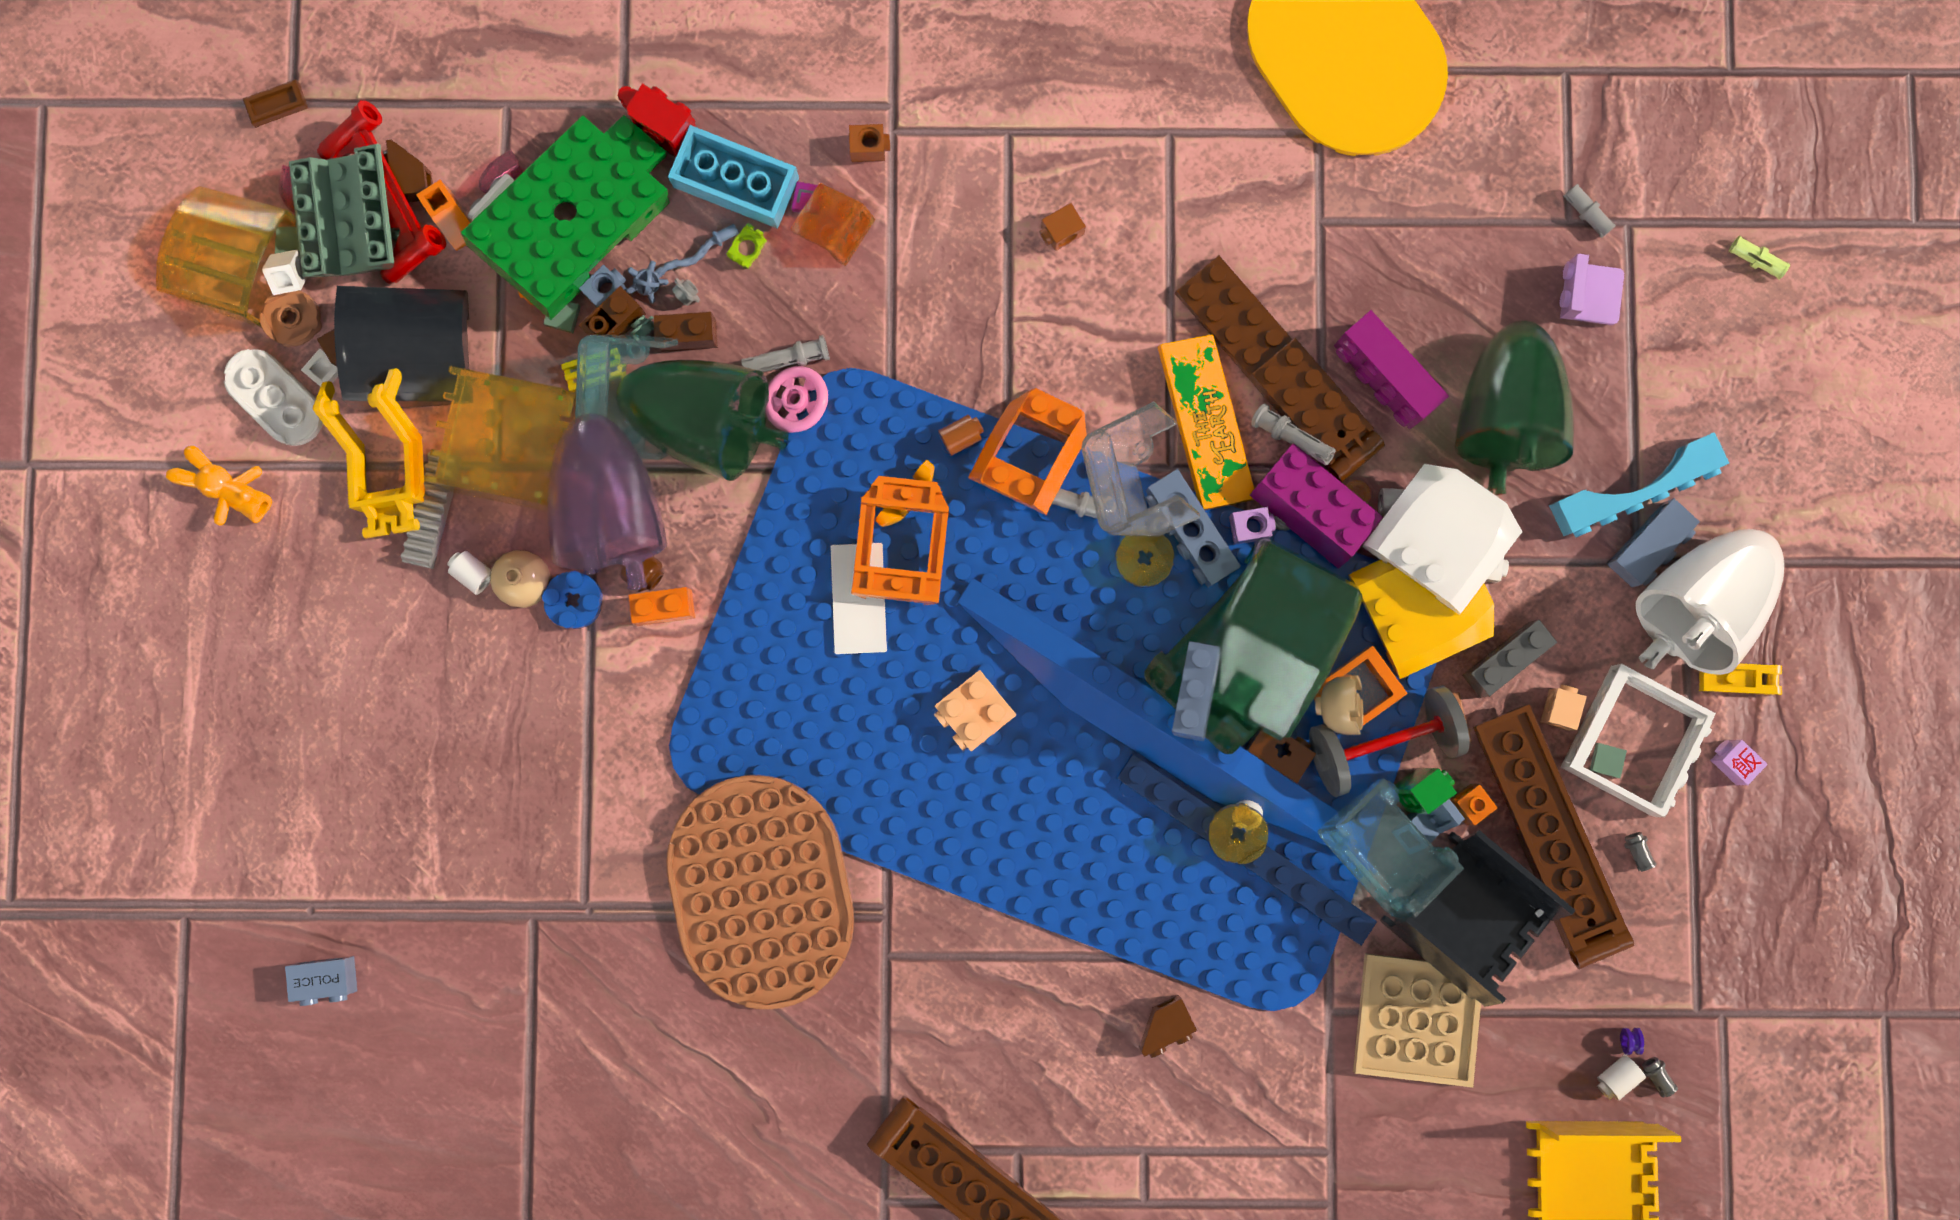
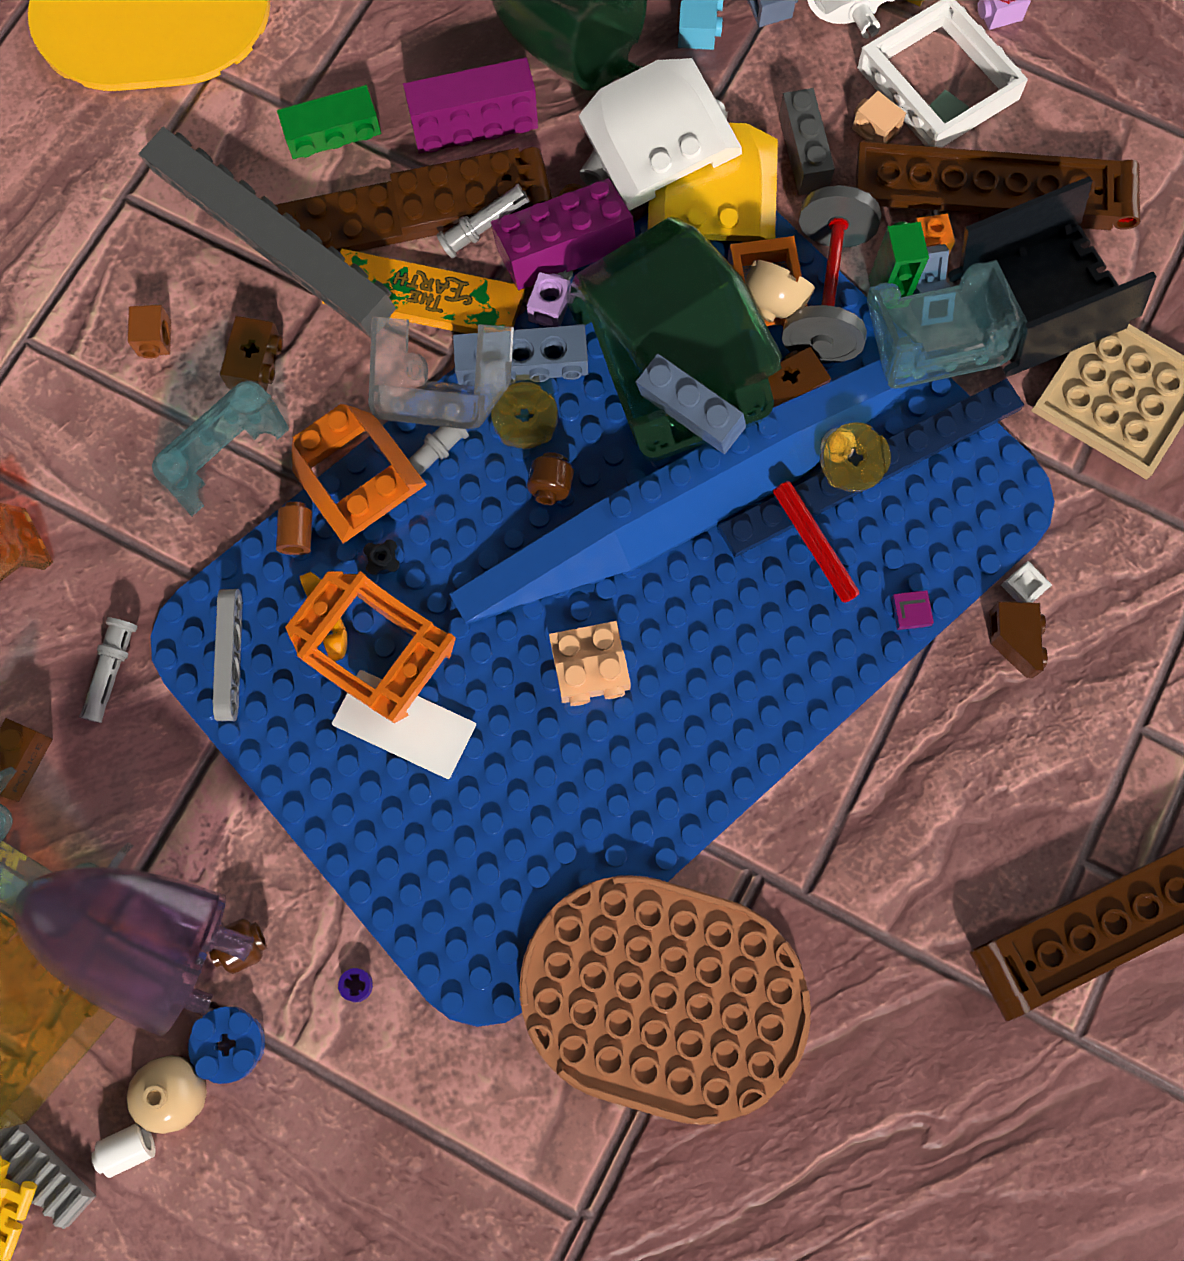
camera: 60 degrees left, 10 degrees down
clear green windscreen [616,359,788,481] -> none
orange brick [628,587,695,626] -> none
bright pink plate [764,366,828,433] -> none
dark grey pin [1624,832,1657,872] -> none
none -> dark grey brick [138,127,396,338]
none -> clear light blue windscreen [151,381,289,517]
none -> light grey beam [213,589,242,721]
none -> reddish brown brick [219,316,283,395]
none -> green brick [277,85,381,160]
none -> dark purple bush [338,968,373,1002]
none -> black plate [363,539,400,575]
none -> reddish brown head [527,452,574,505]
none -> red axle [773,481,859,603]
none -> magenta tile [891,590,934,630]
none -> white tile [1001,561,1052,603]

